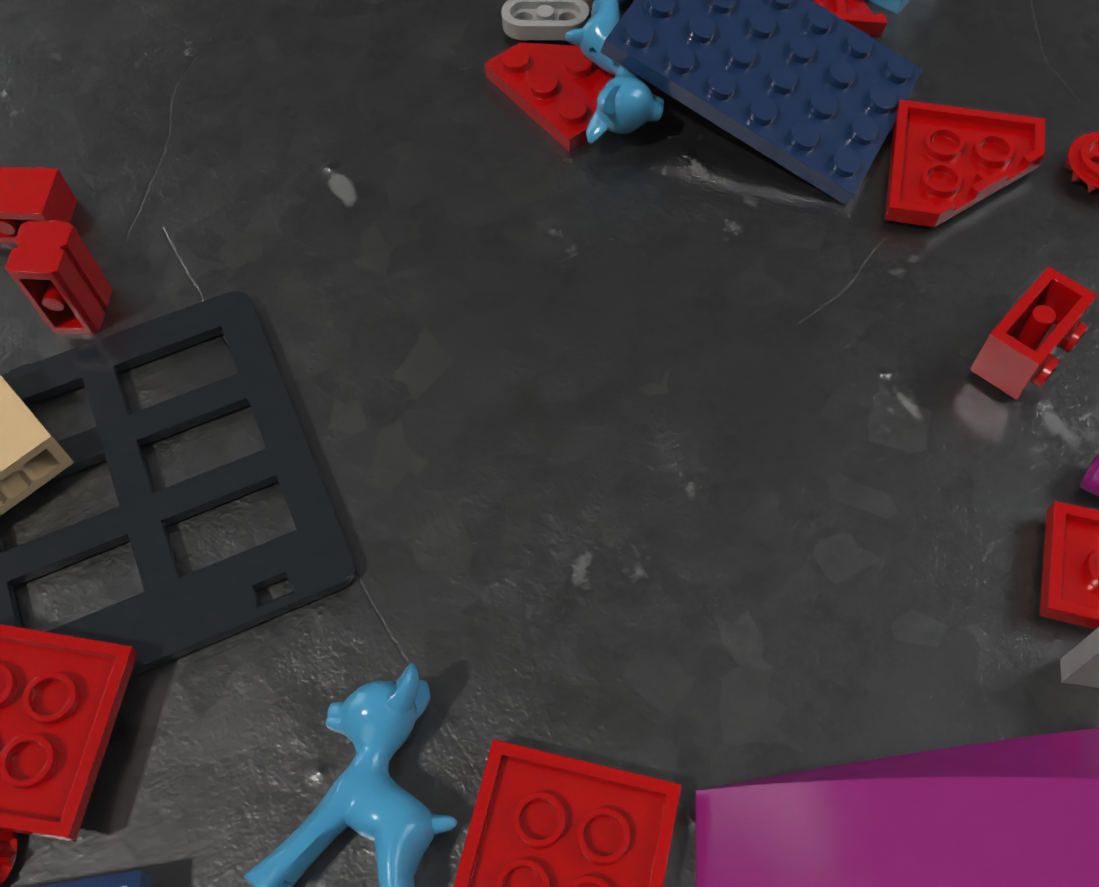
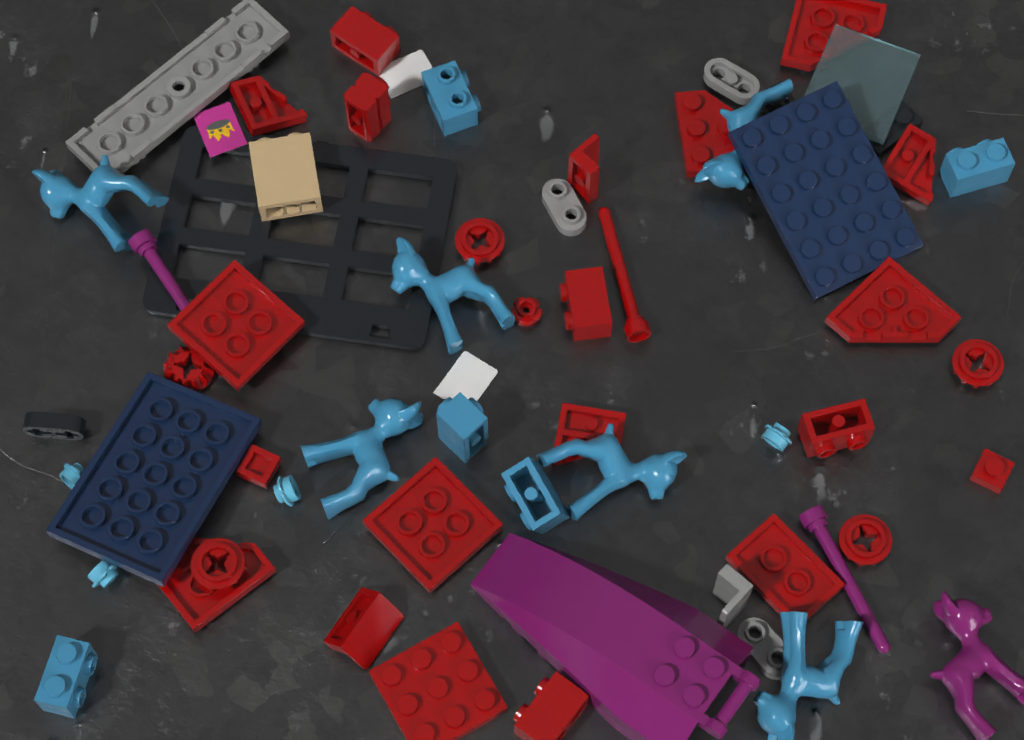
camera: 30 degrees right, 5 degrees up
none -> white sticker [379,50,433,99]
none -> dark azure animal [391,237,515,355]
none -> dark azure brick [421,60,481,136]
none -> white sticker [433,351,498,401]
none -> dark azure brick [436,392,489,464]
none -> red gear [455,218,505,266]
none -> dark azure brick [501,456,570,534]
none -> red plate [511,297,542,327]
none -> dark azure animal [536,423,687,521]
none -> light grey plate [542,179,587,236]
none -> red wing [551,402,626,466]
none -> red brick [559,266,612,341]
none -> red panel [568,133,600,205]
none -> red piece [598,207,652,343]
none -> medium azure plate [761,422,792,452]

